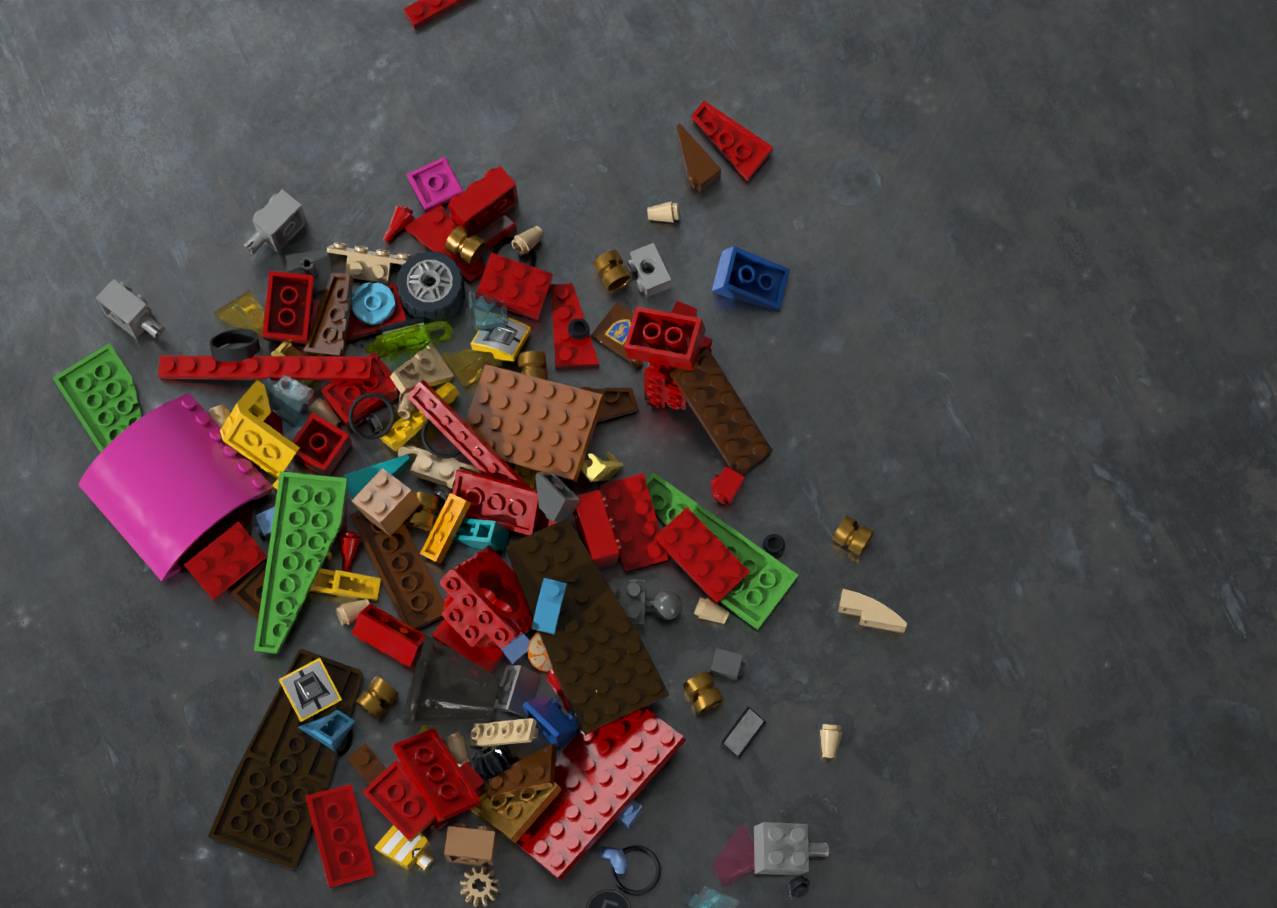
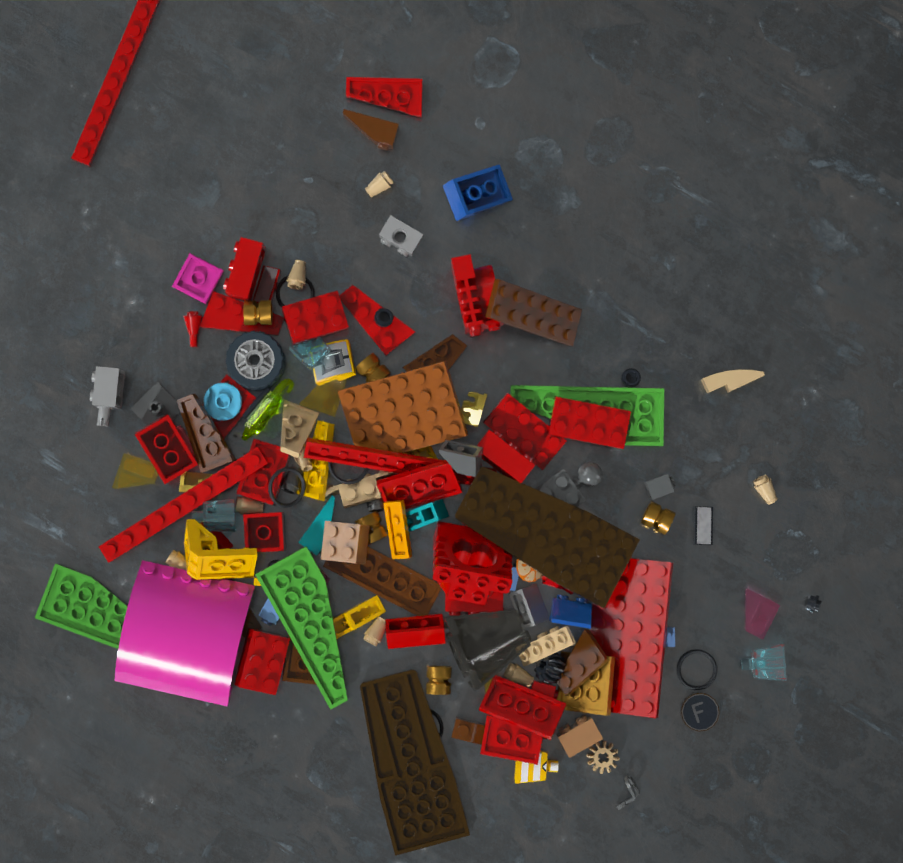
camera: 35 degrees left, 15 degrees up
light grey brick [96,279,165,339] -> none
black tyre [209,329,260,362] -> none
slope [279,657,342,722] -> none
dark azure slope [298,709,355,751] -> none
red plate [305,784,375,888] -> none
tan bracket [327,242,411,284] -> none
red cone [339,531,361,572] -> none
dark azure slope [532,578,566,634] -> none
reddish brown flag [591,302,643,368] -> none
pearl gold wheel [593,250,632,291] -> none
medium blue arm [599,846,628,874] -> none
red brick [624,306,706,371] -> none
tan cone [694,597,729,624] -> none
red brick [710,466,745,505] -> none
light grey brick [754,822,829,875] -> none
pearl gold wheel [832,515,874,556] -> none

